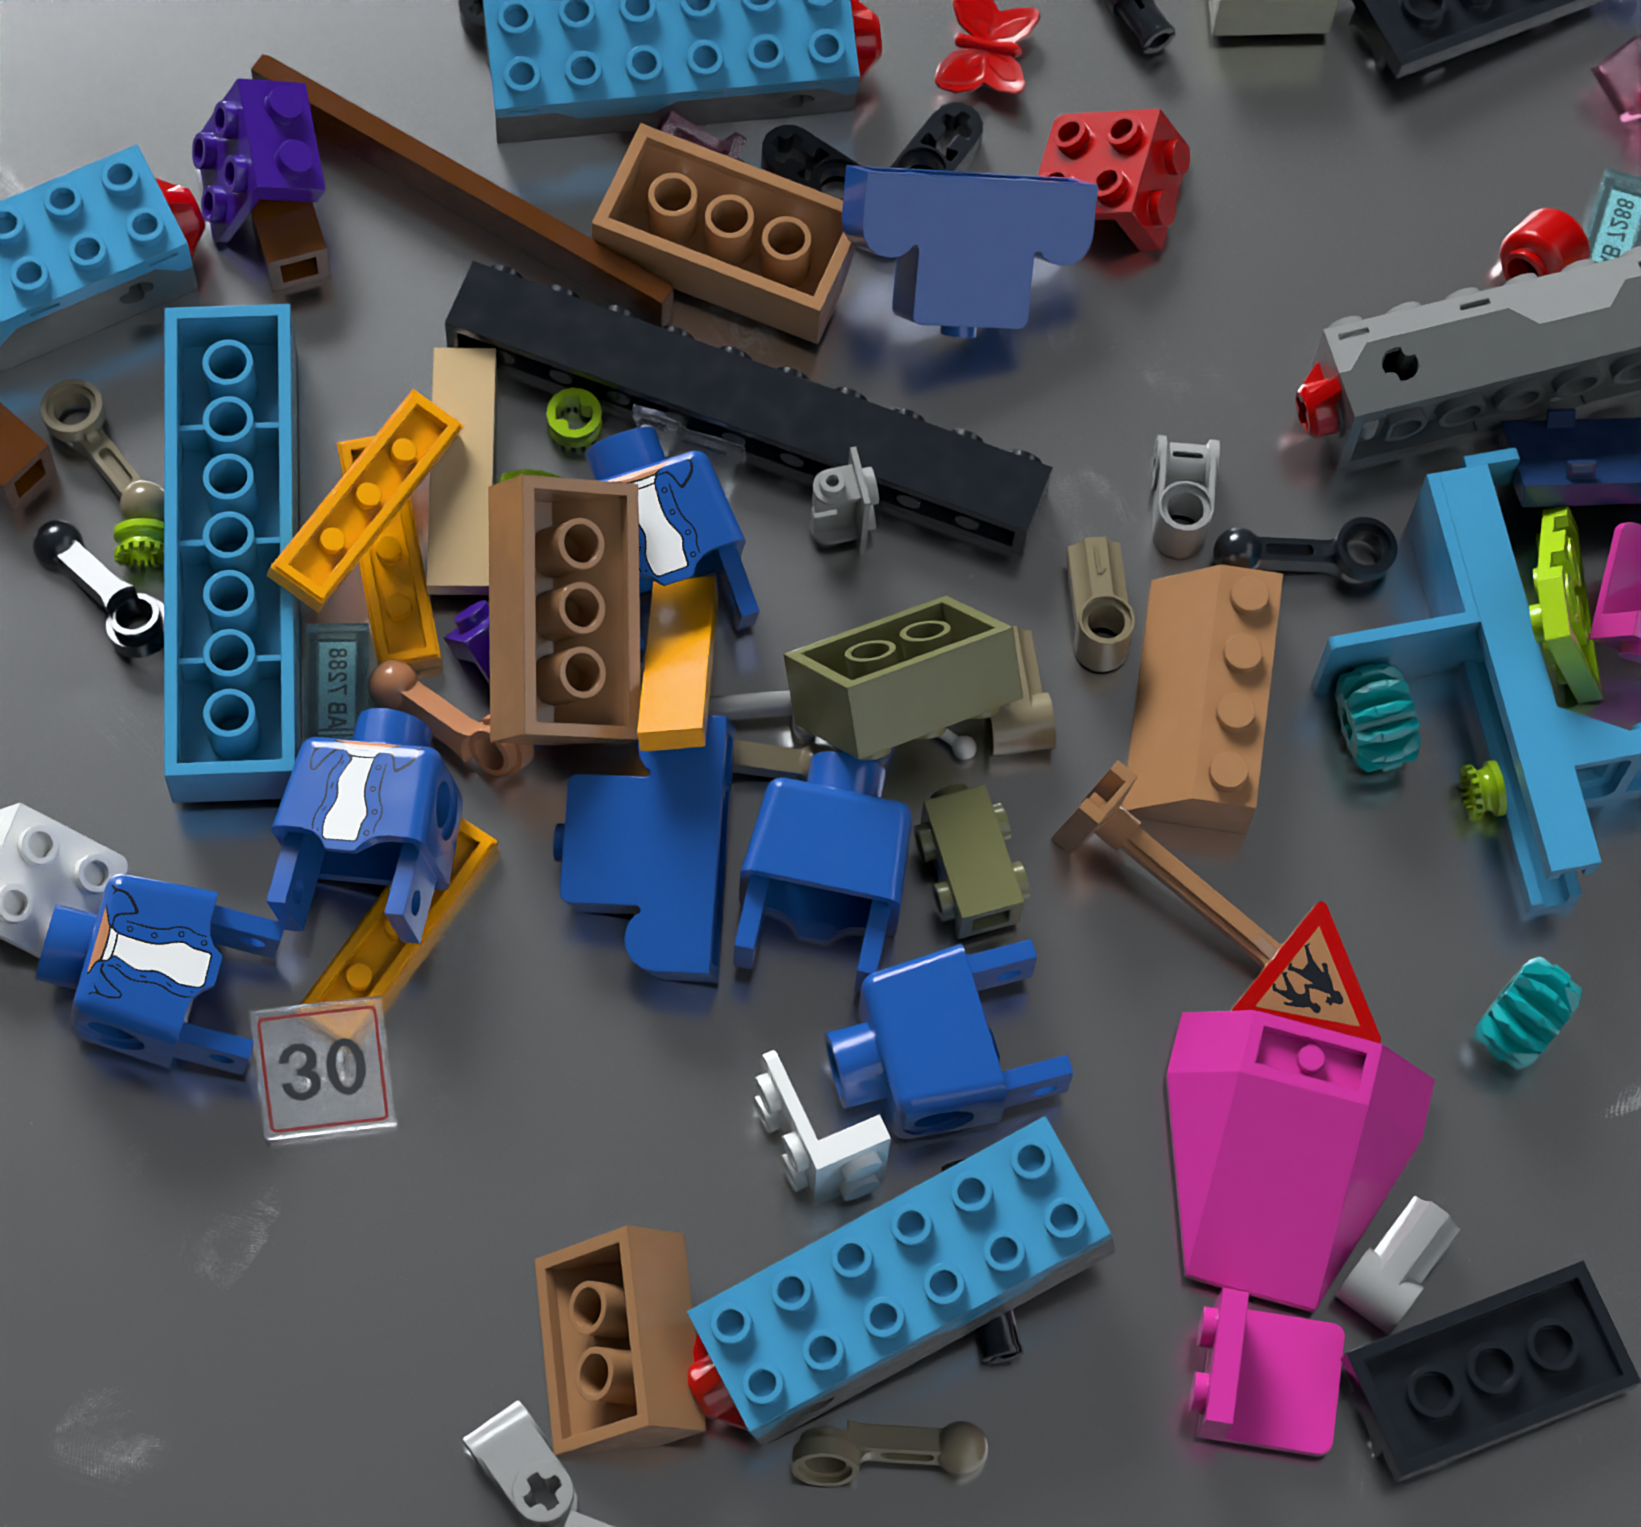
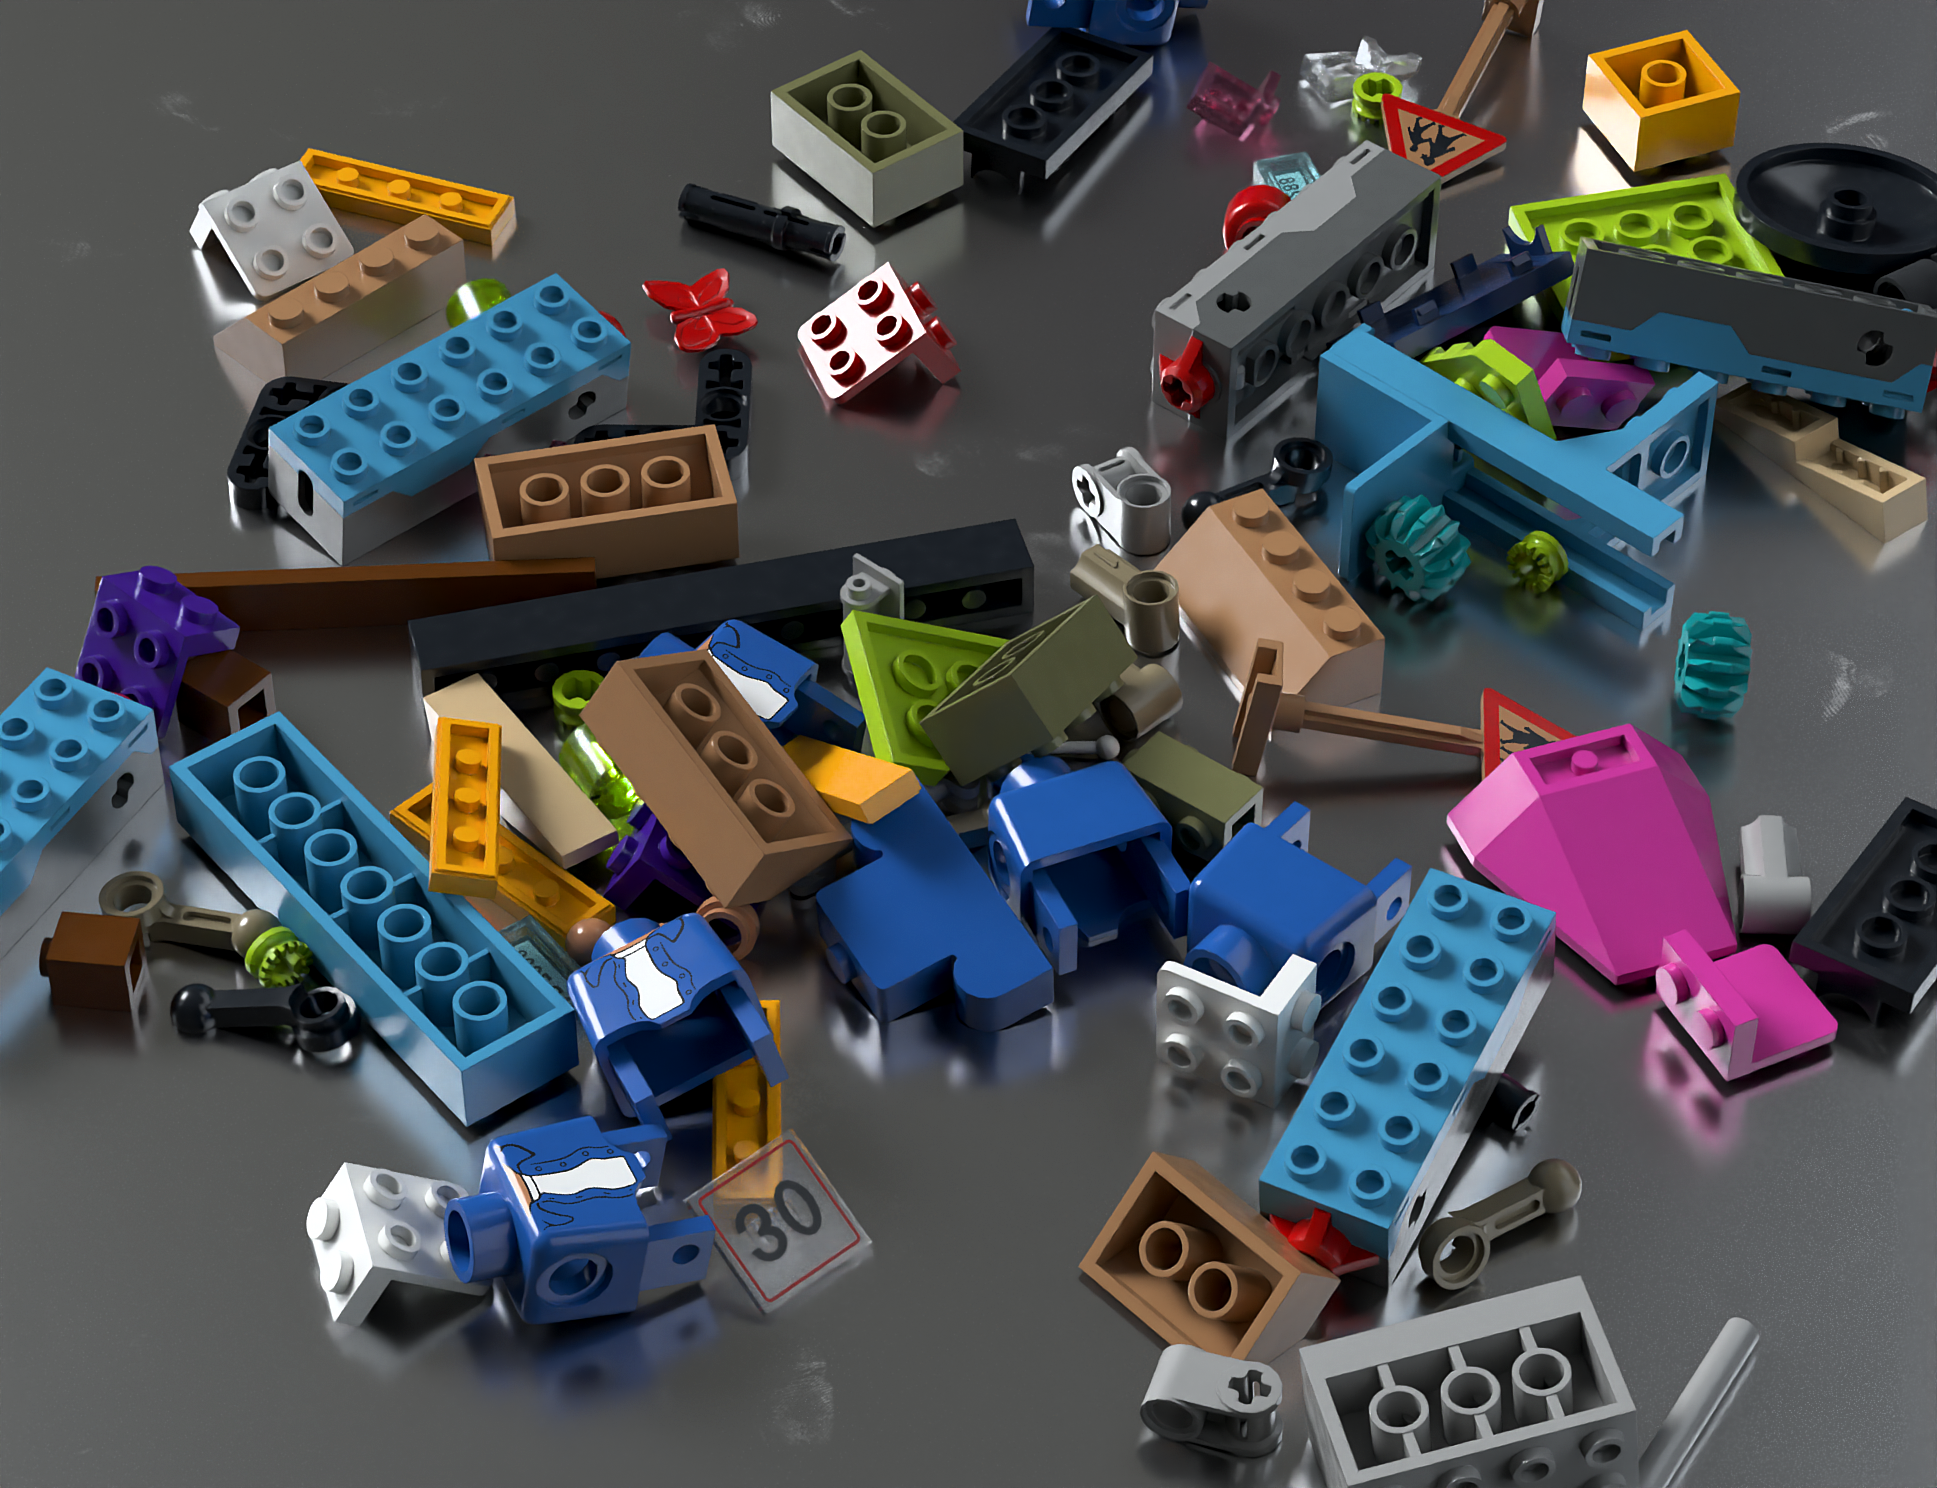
camera: 30 degrees left, 25 degrees down
blue brick [842,165,1098,338] -> none
none -> lime plate [840,610,1010,786]

